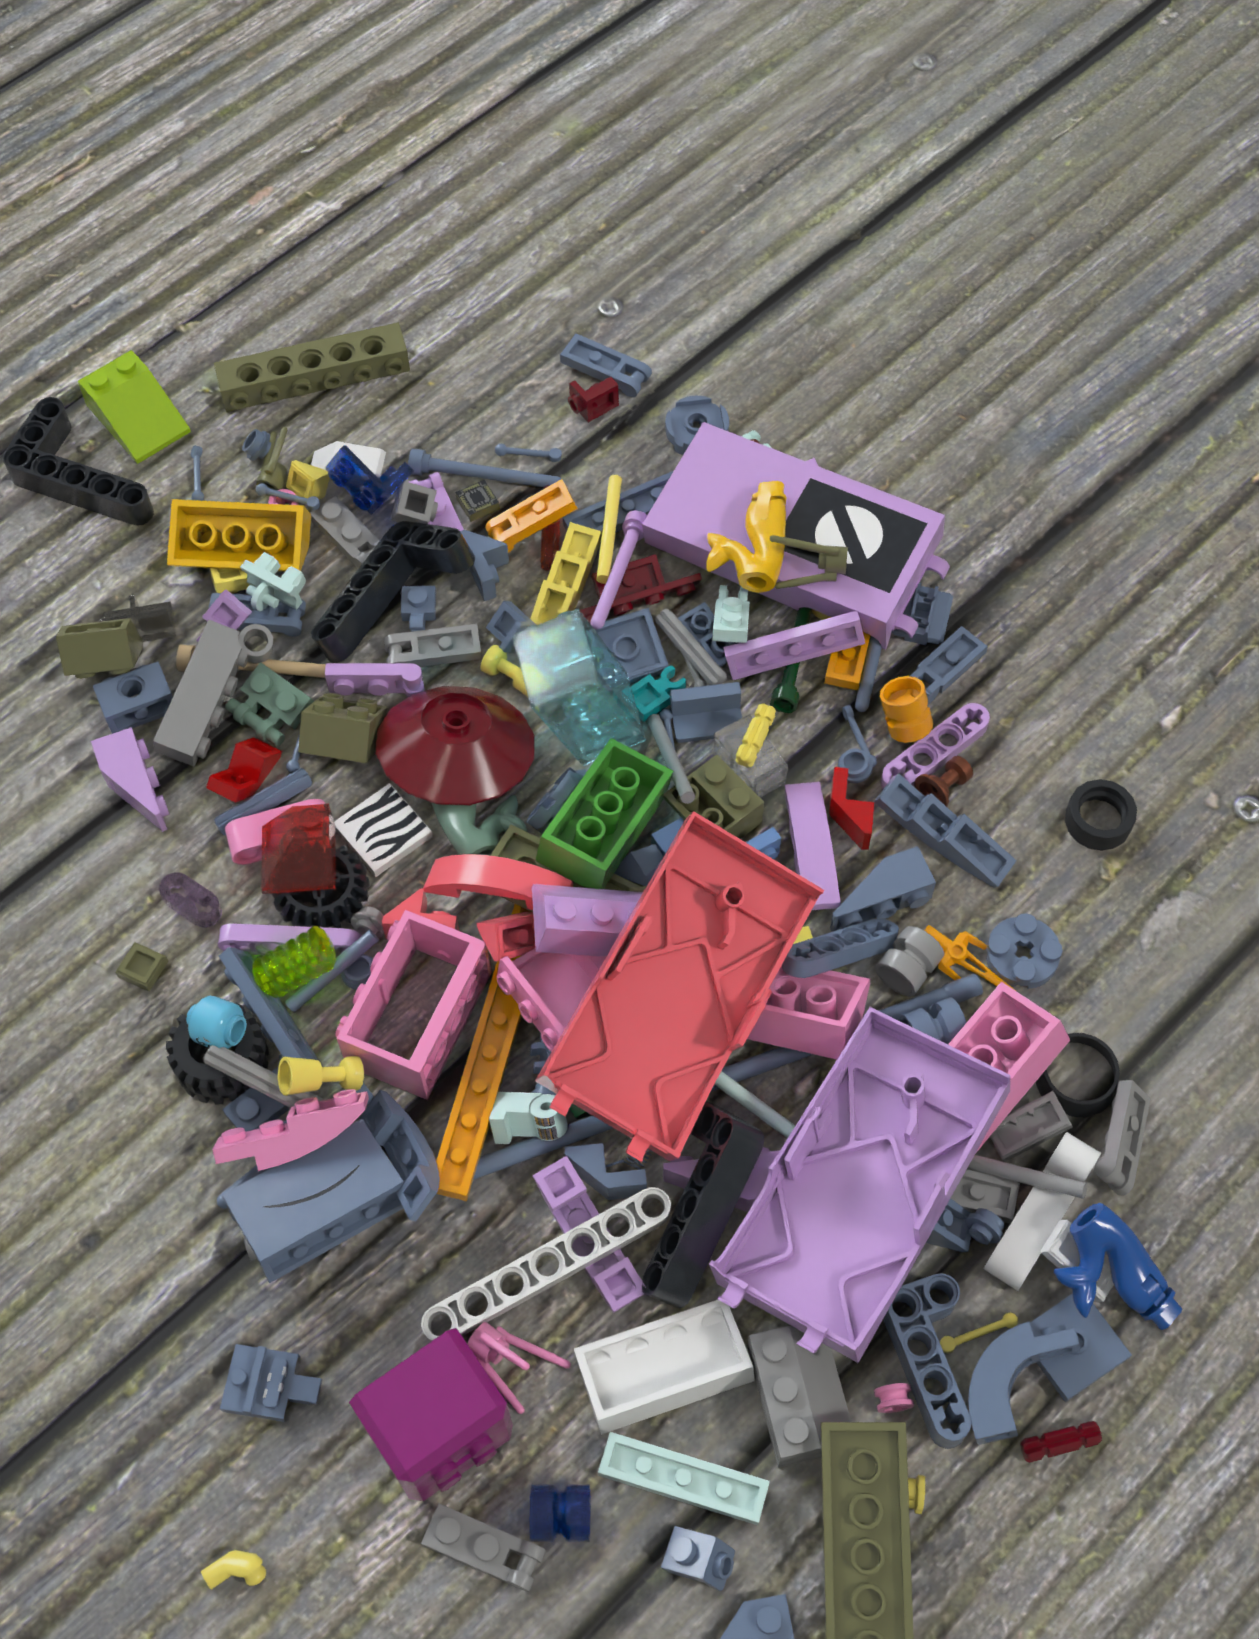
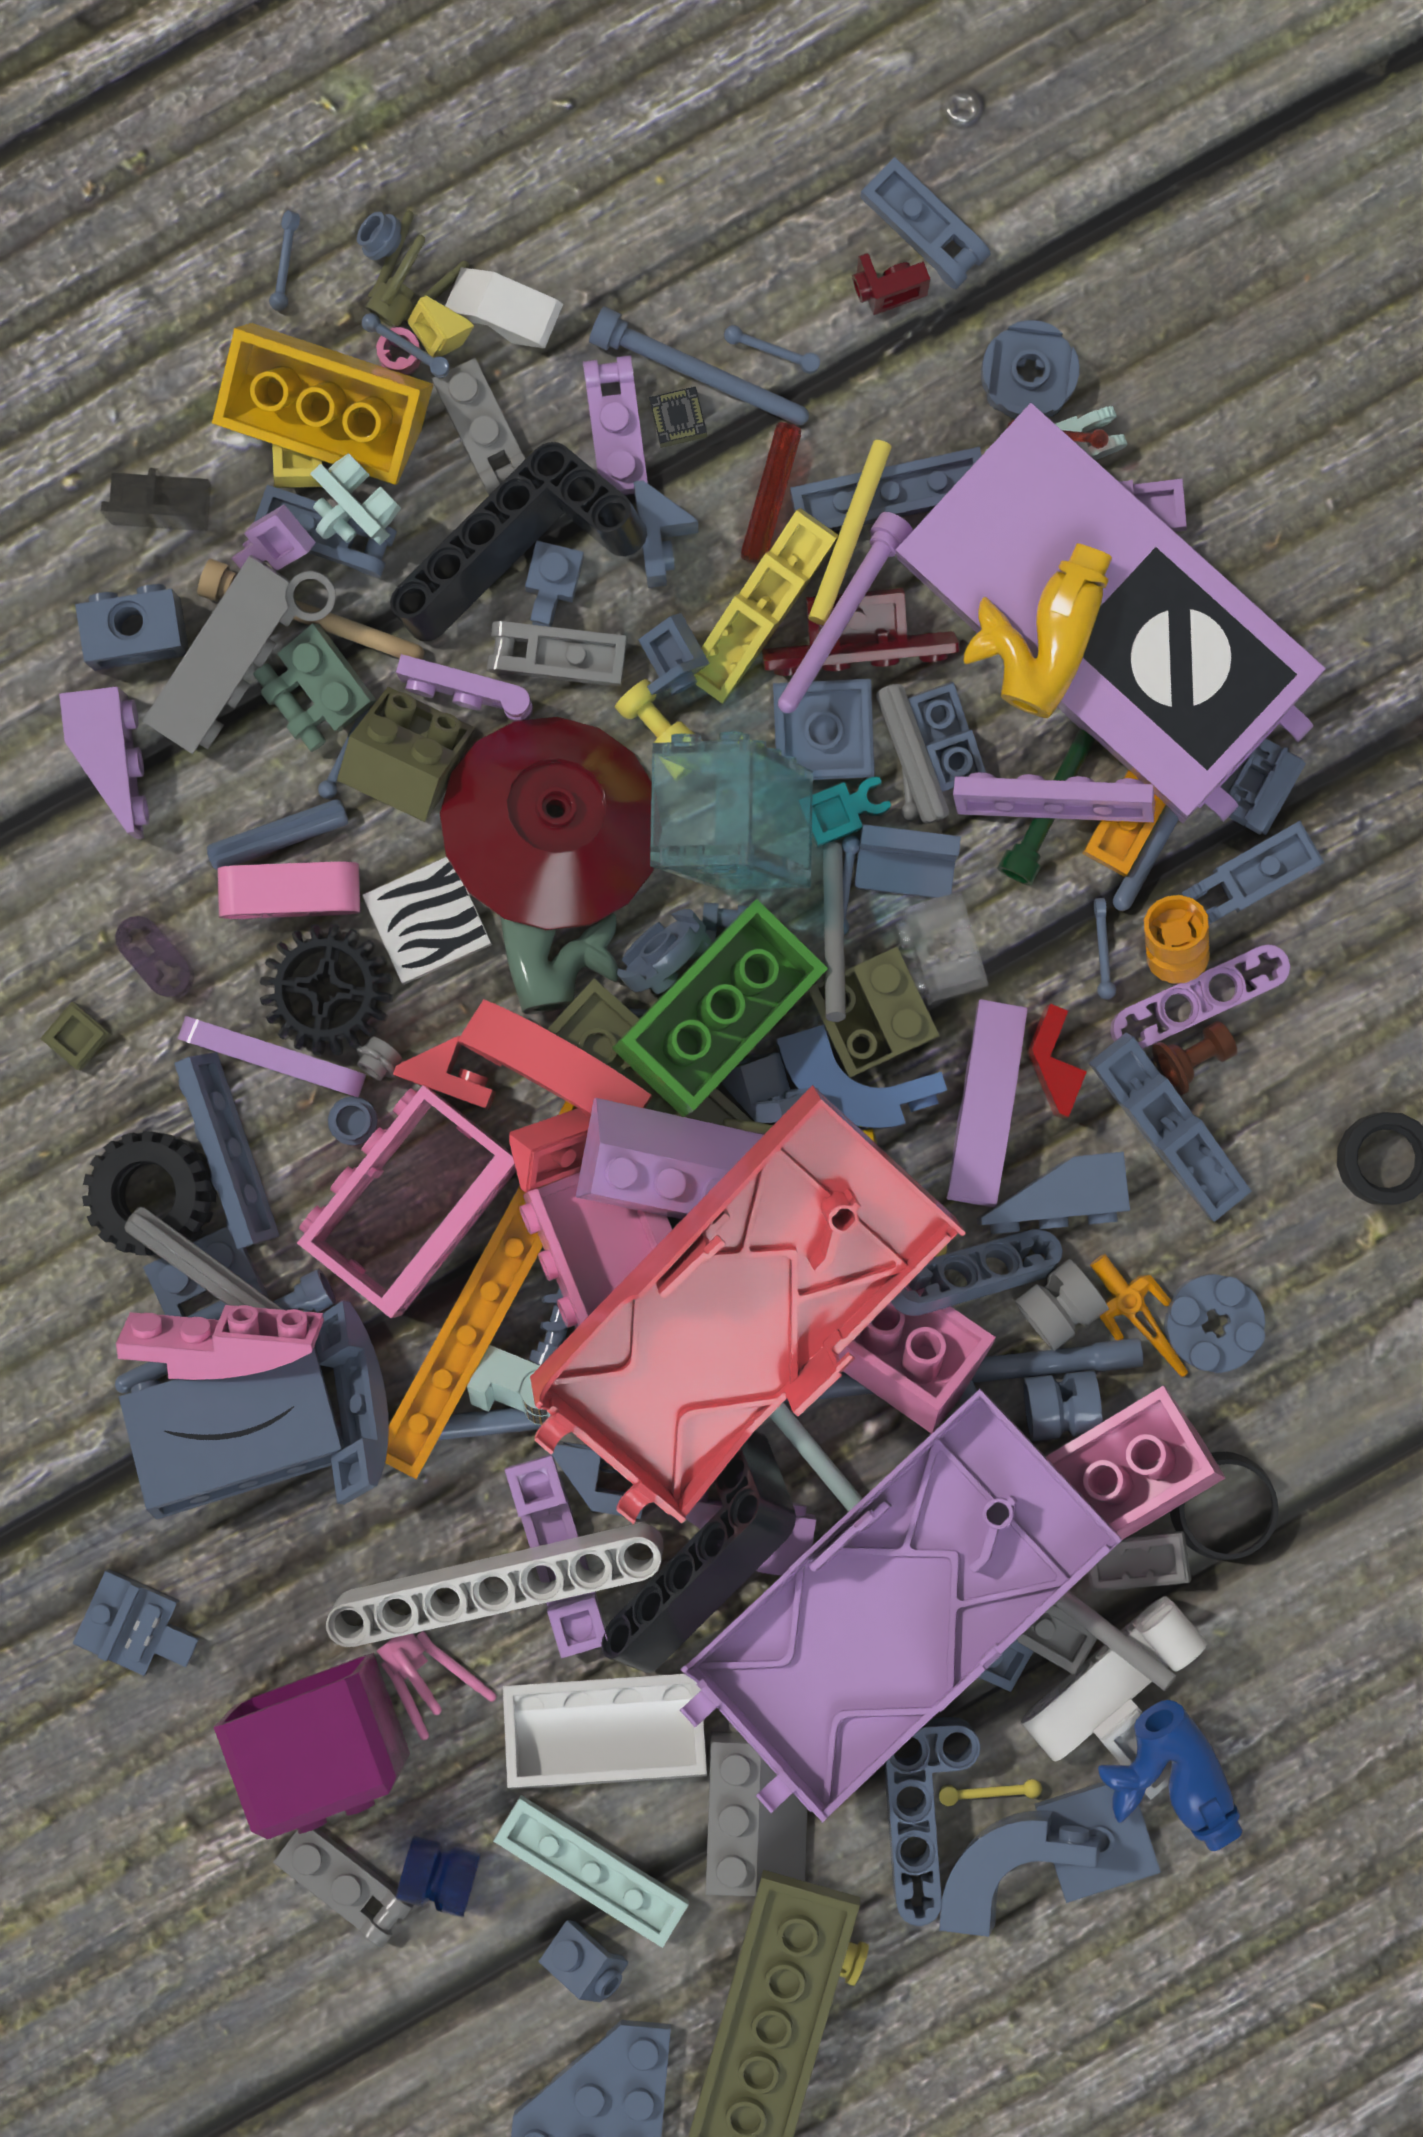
camera: 15 degrees right, 25 degrees up
black beam [3,397,154,526] -> none
olive slope [56,618,144,679] -> none
lime slope [78,350,191,464] -> none
medium azure head [186,996,247,1049] -> none
light yellow arm [201,1550,266,1590] -> none
red slope [206,737,283,803] -> none
olive brick [214,322,410,412] -> none
clear neon green piece [252,926,336,998] -> none
clear red slope [261,804,336,894] -> none
light yellow piece [278,1056,364,1096] -> none
sand blue bar [285,929,379,1013] -> none
clear blue bracket [325,445,414,515] -> none
light grey brick [390,481,438,524] -> none
light orange plate [485,479,578,553] -> none
light aqua hinge [712,585,750,643] -> none
light yellow axle [735,703,776,768] -> none
olive plant [770,535,848,589] -> none
sand blue plate [838,749,873,783] -> none
bright pink bush [874,1383,914,1413] -> none
sand blue plate [965,1208,1004,1245] -> none
dark red axle [1020,1421,1102,1463] -> none
light grey plate [1094,1080,1151,1196] -> none

